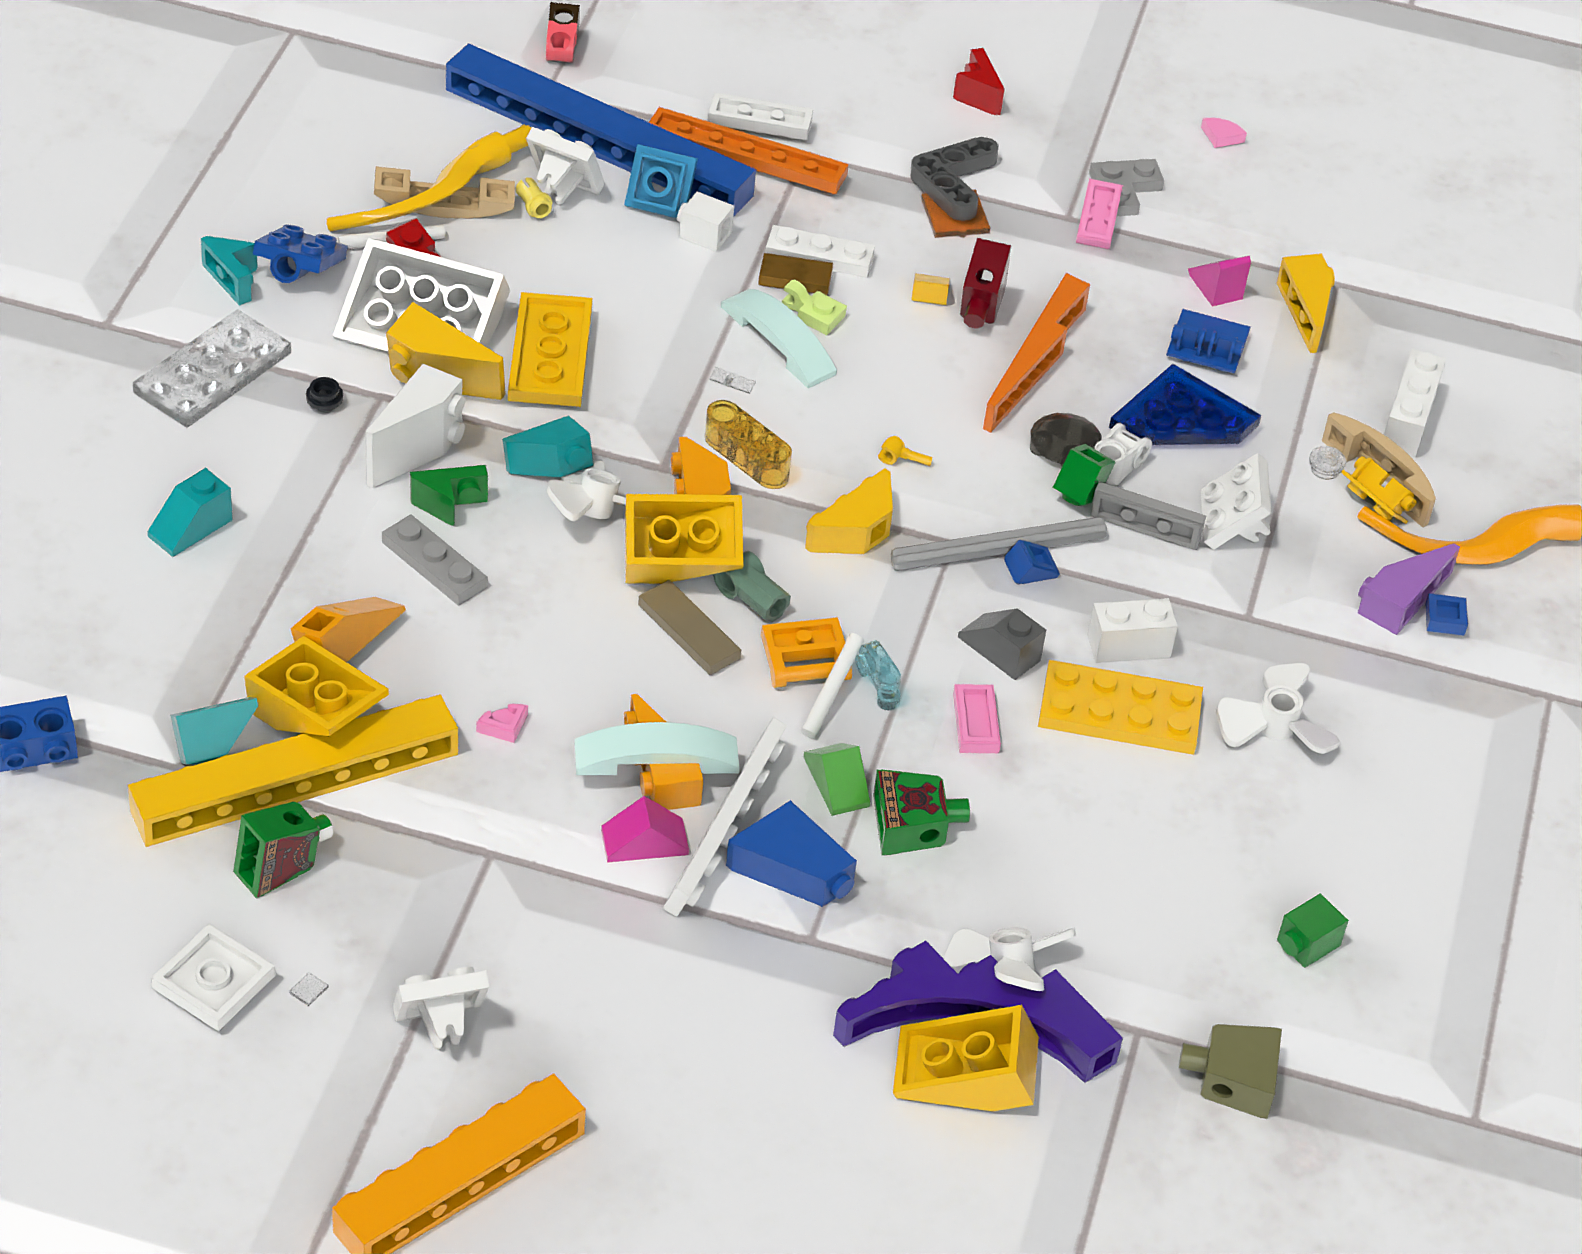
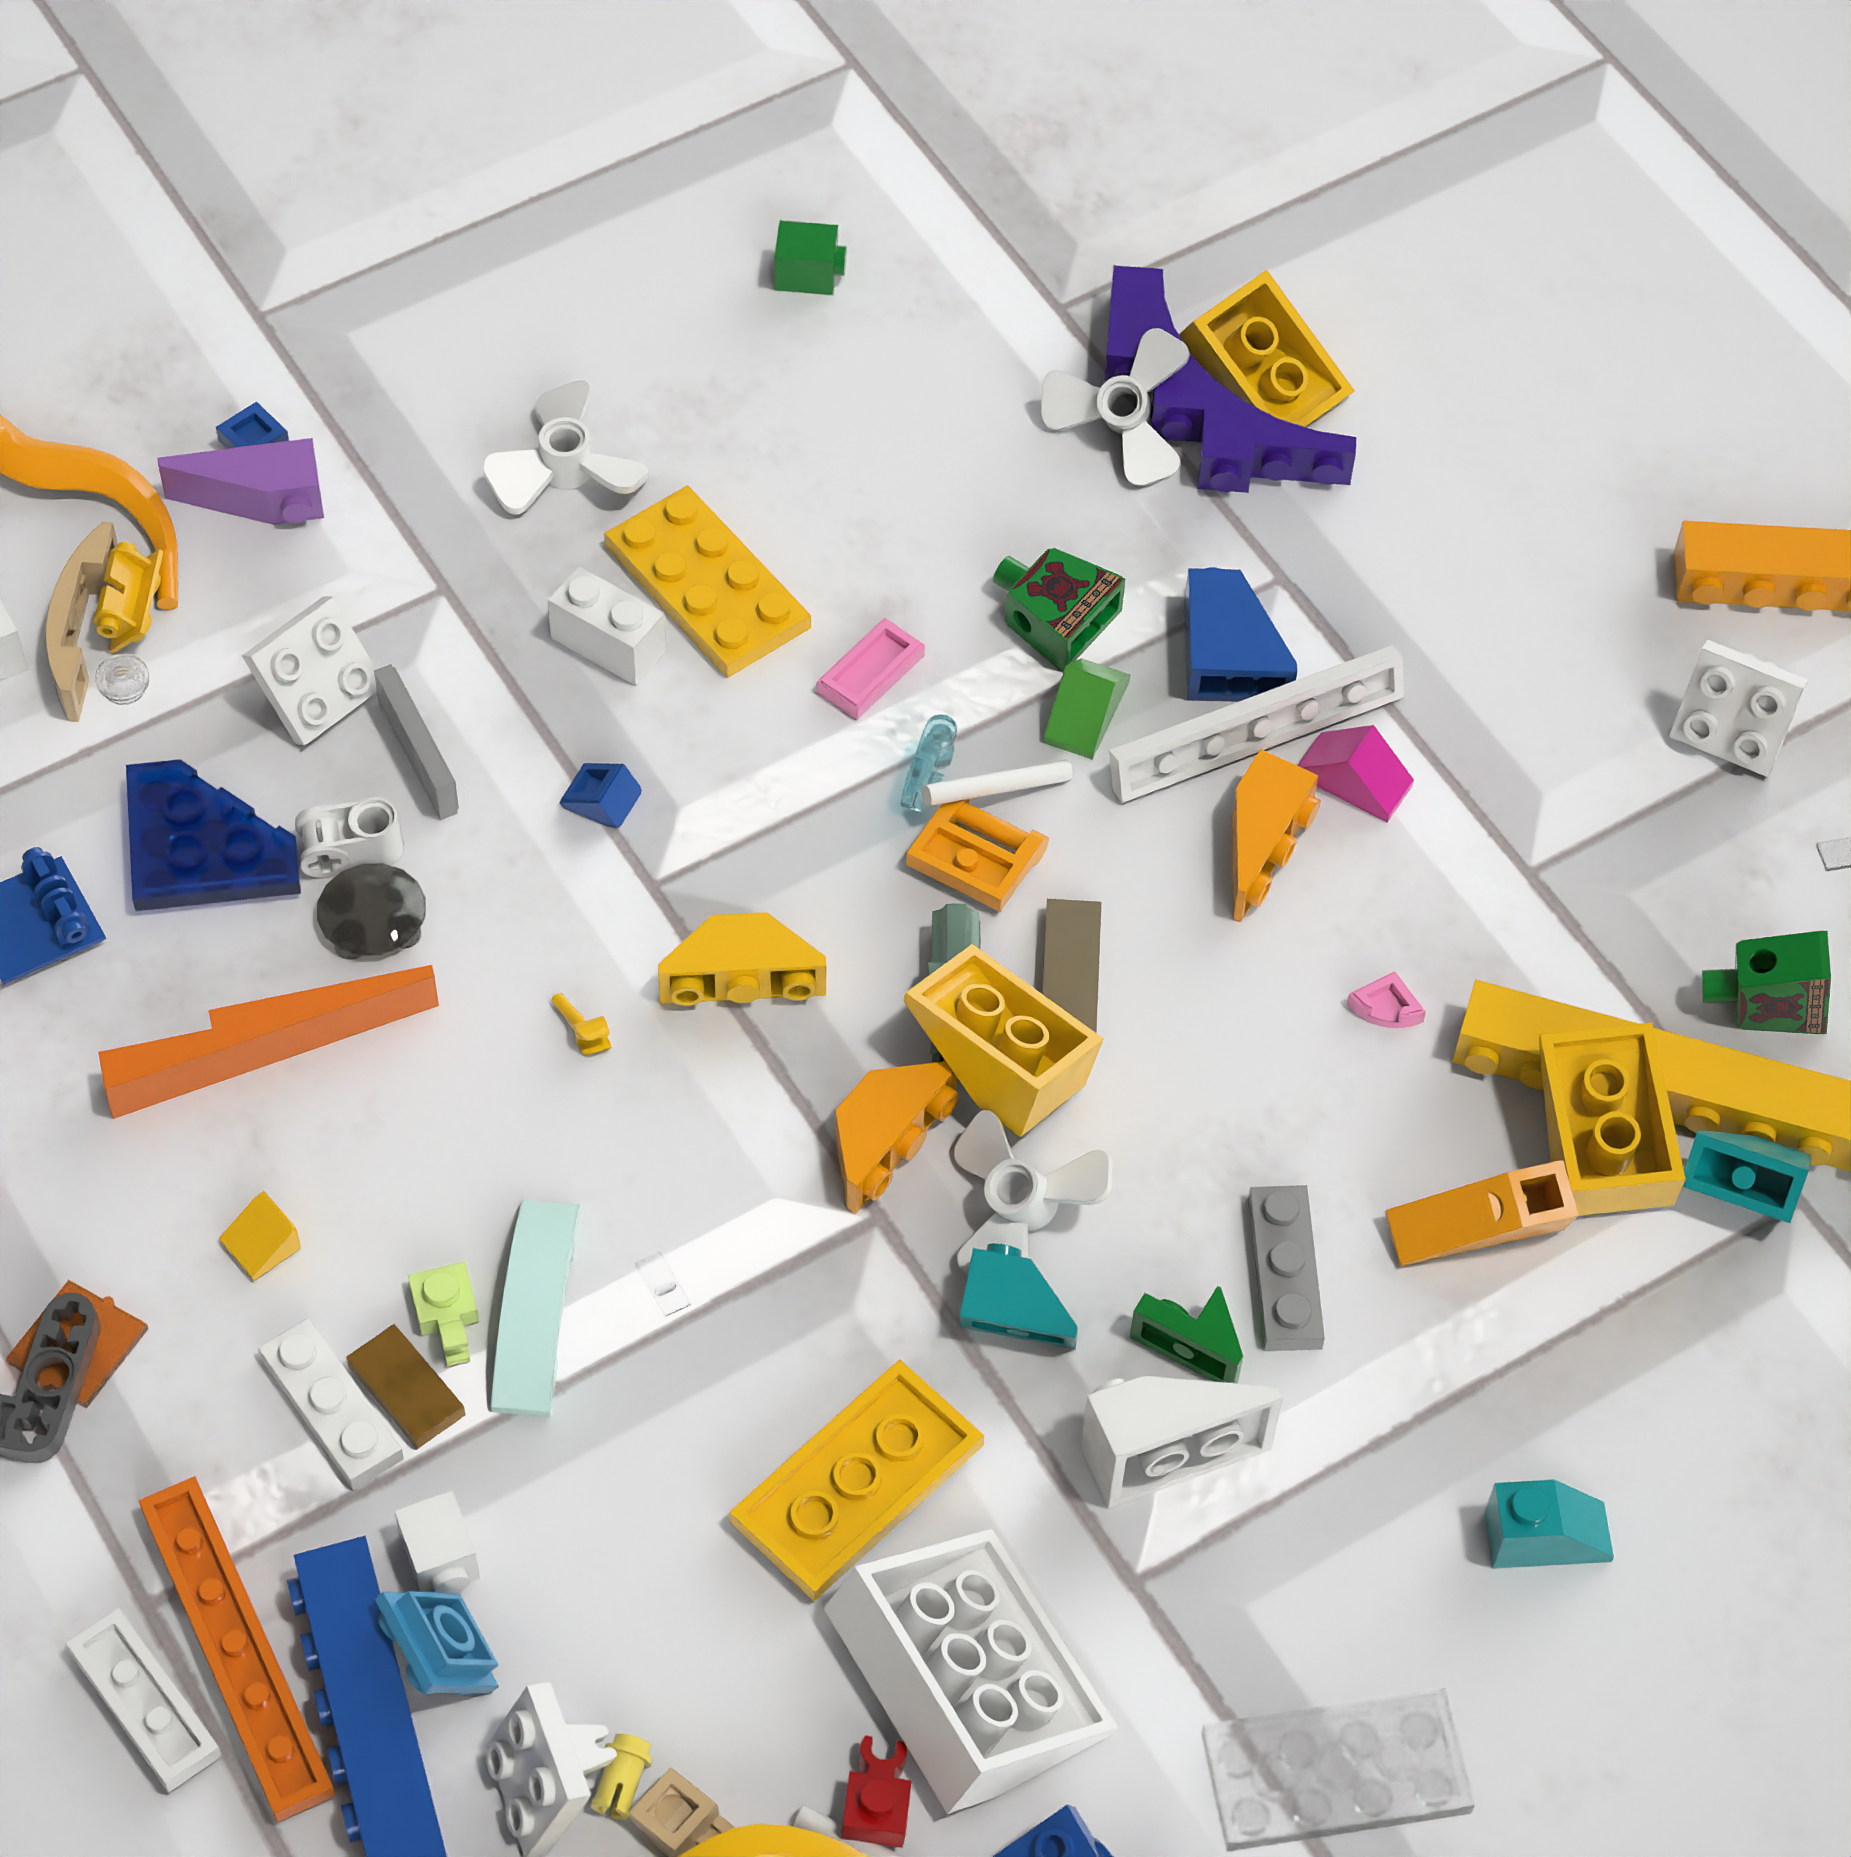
camera: 135 degrees left, 10 degrees up
black plate [306,377,343,411] -> none
yellow slope [386,302,506,400] -> none
light aqua slope [574,722,739,775] -> none
clear yellow beam [705,400,792,489] -> none
light grey axle [891,517,1107,571] -> none
dark grey slope [958,608,1047,680] -> none
dark red torso [960,238,1012,328] -> none
green brick [1052,444,1116,506] -> none
olive torso [1178,1024,1282,1119] -> none

